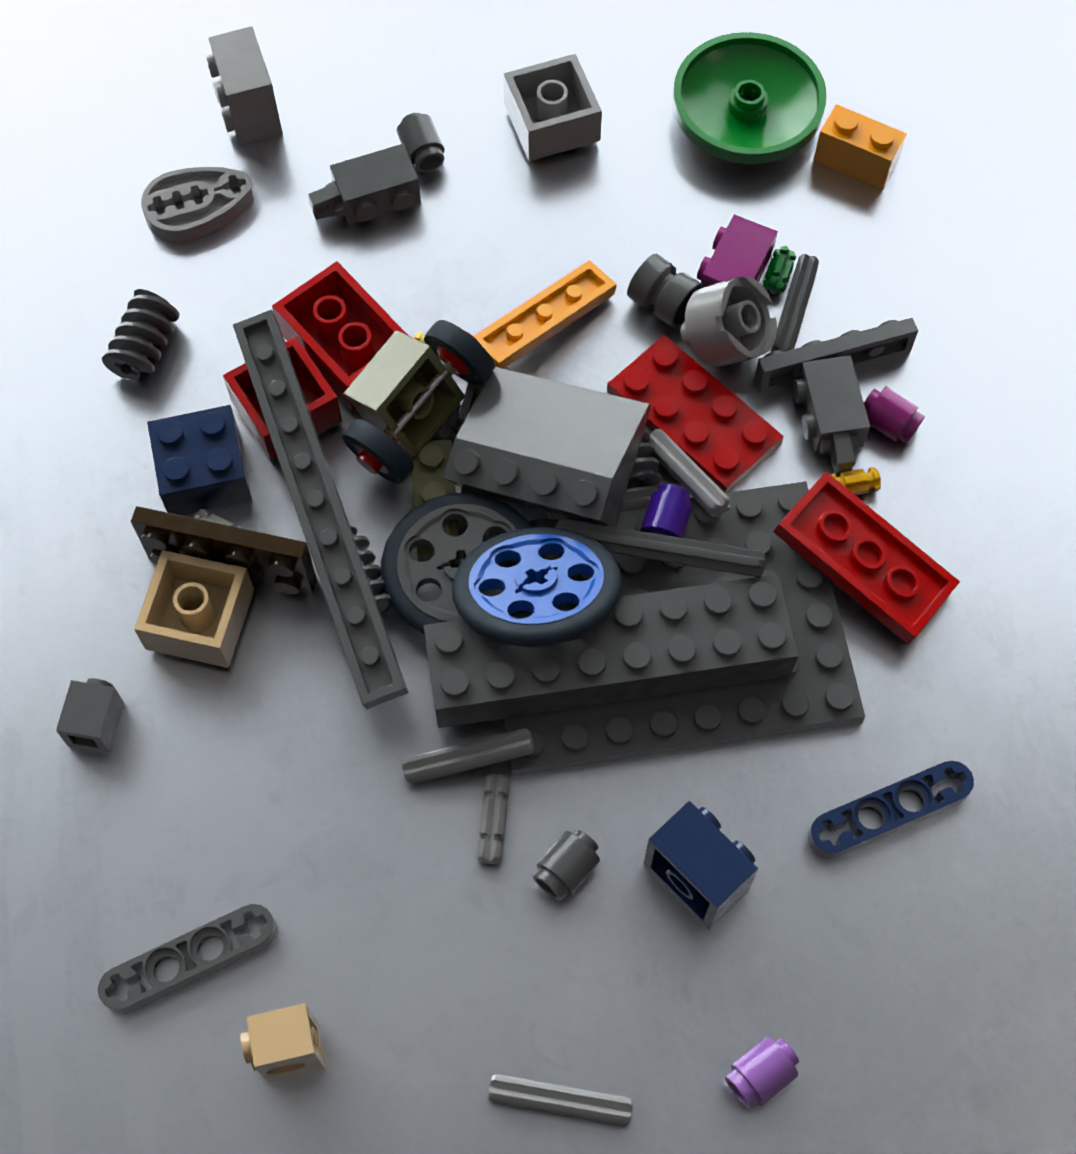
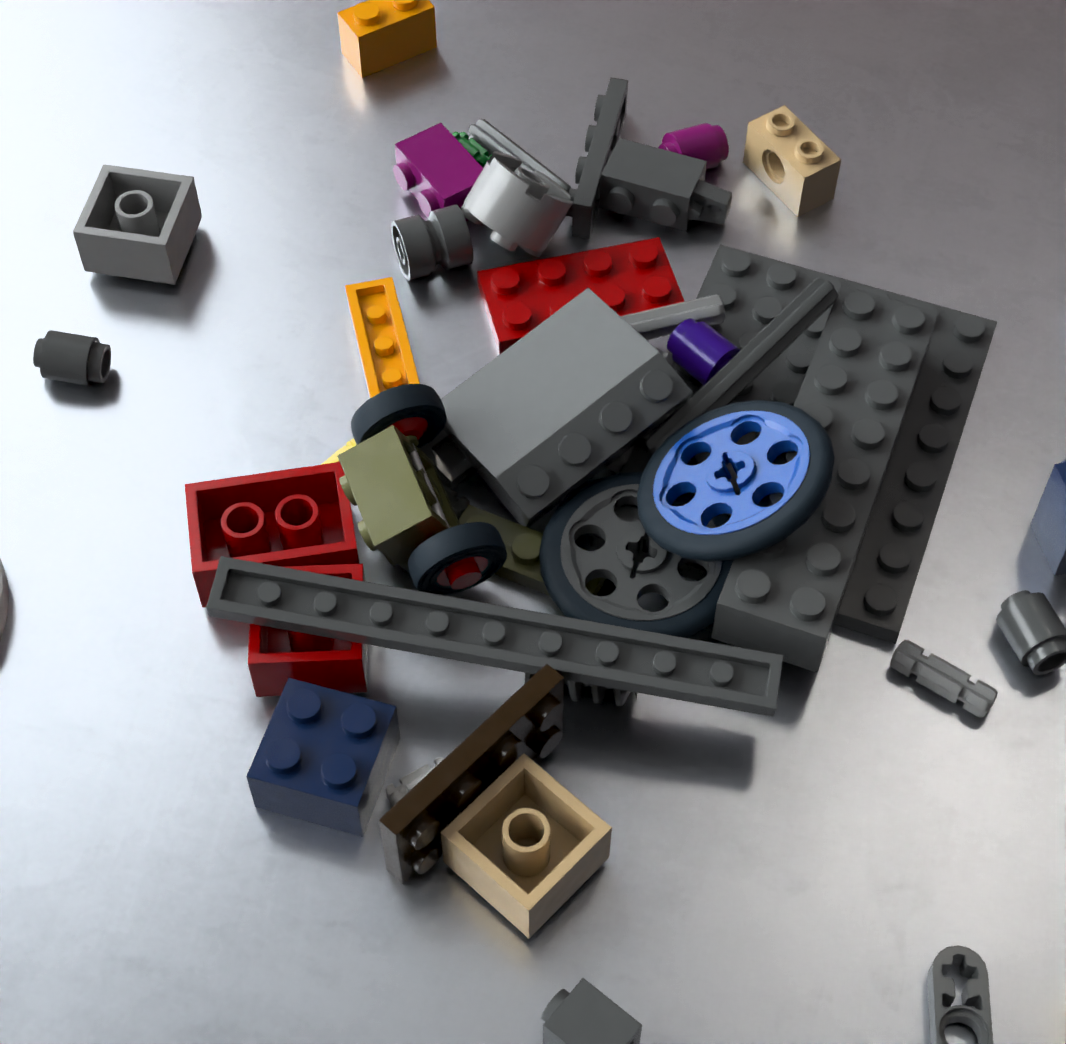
camera: 60 degrees left, 10 degrees down
dark grey piece [102,289,180,380] -> none
dark grey hinge [308,143,421,225] -> none
light grey axle [402,728,534,784] -> none
green dish [672,32,827,164] -> none
red plate [773,472,960,645] -> none
yellow piece [831,467,881,495] -> none
none -> tan brick [743,105,841,217]

